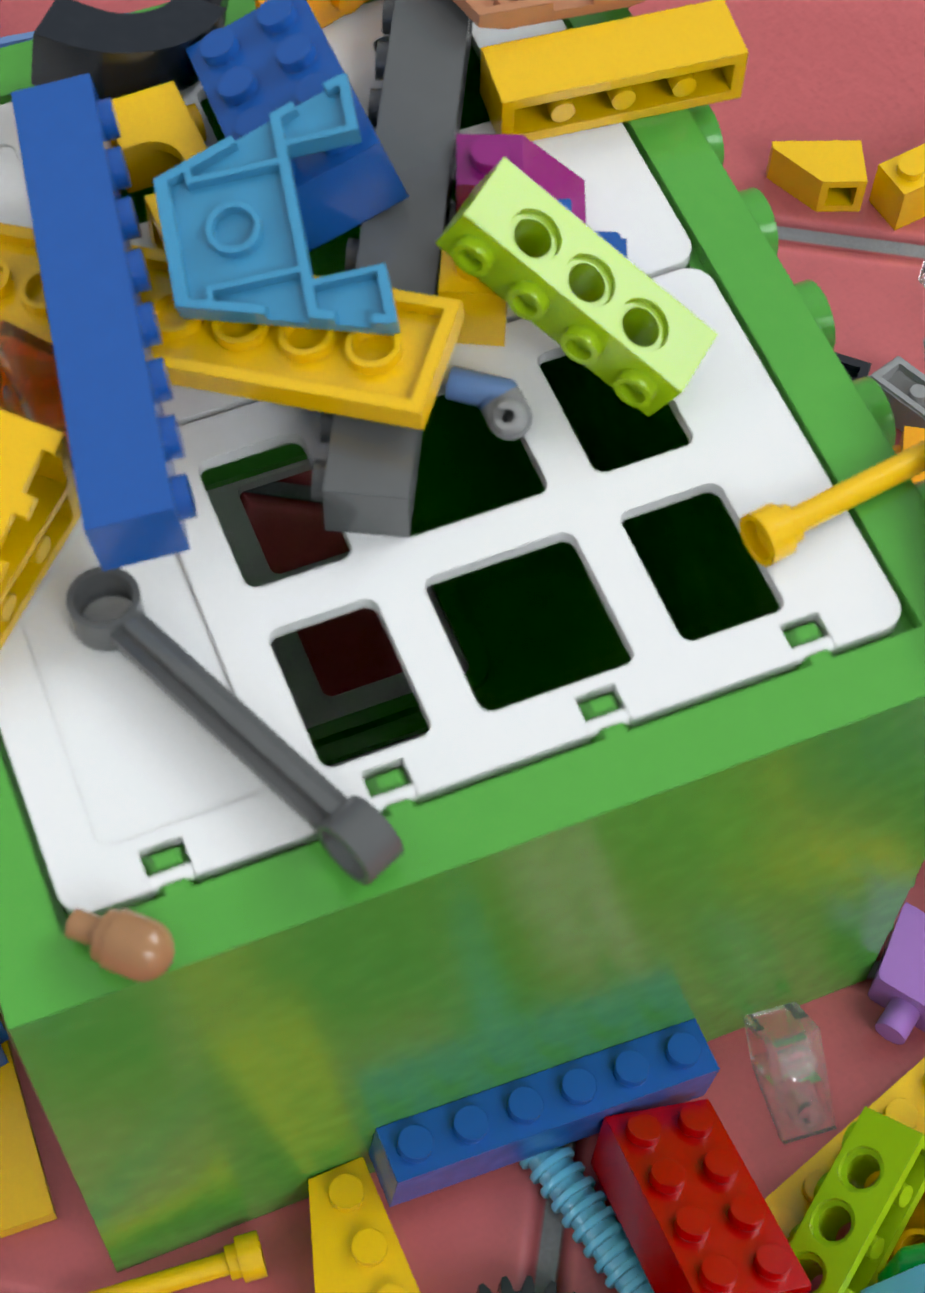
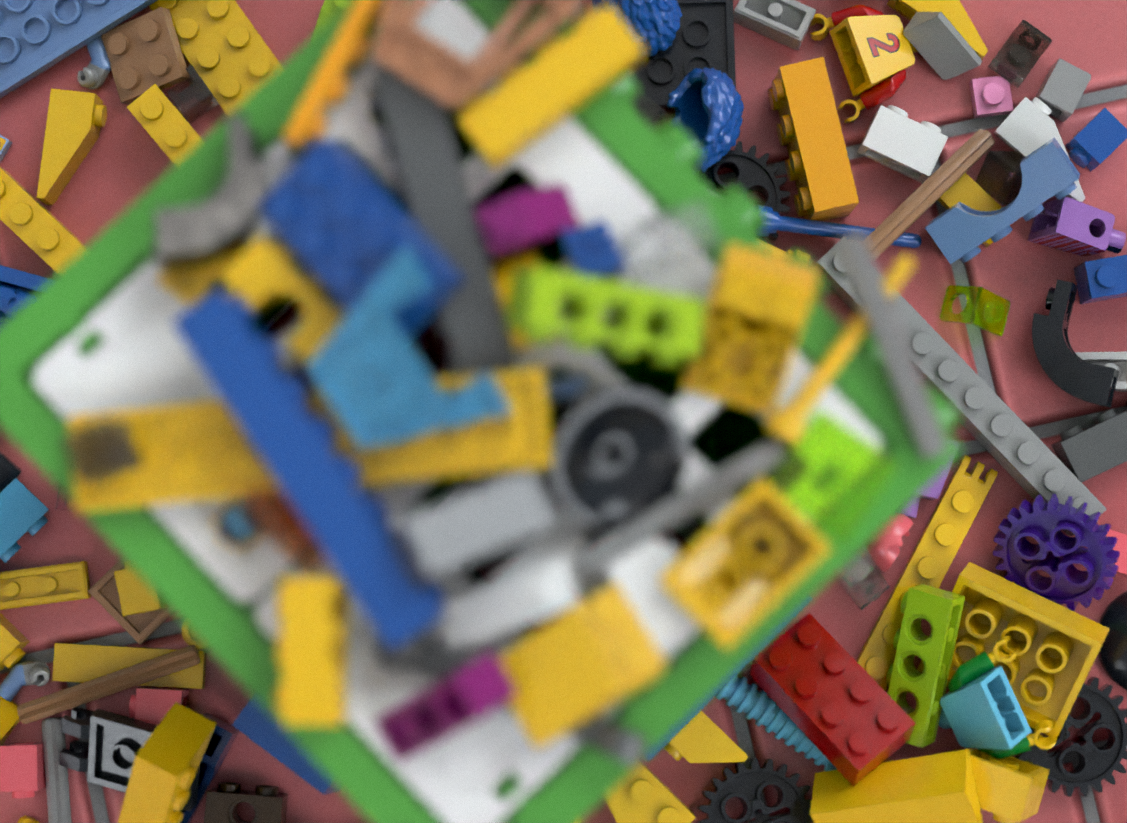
camera: 20 degrees left, 25 degrees up
none -> magenta slope [374,650,518,761]
none -> brick [389,470,557,590]
none -> white slope [435,557,581,653]
none -> yellow slope [498,583,667,751]
none -> black dish [549,388,688,528]
none -> light grey axle [577,438,787,575]
none -> white brick [605,537,701,650]
none -> clear brick [613,197,722,284]
none -> yellow slope [658,478,832,651]
none -> yellow slope [664,711,749,763]
none -> yellow slope [681,241,819,416]
none -> clear neon green tile [769,410,899,543]
none -> coral hair [864,513,913,572]

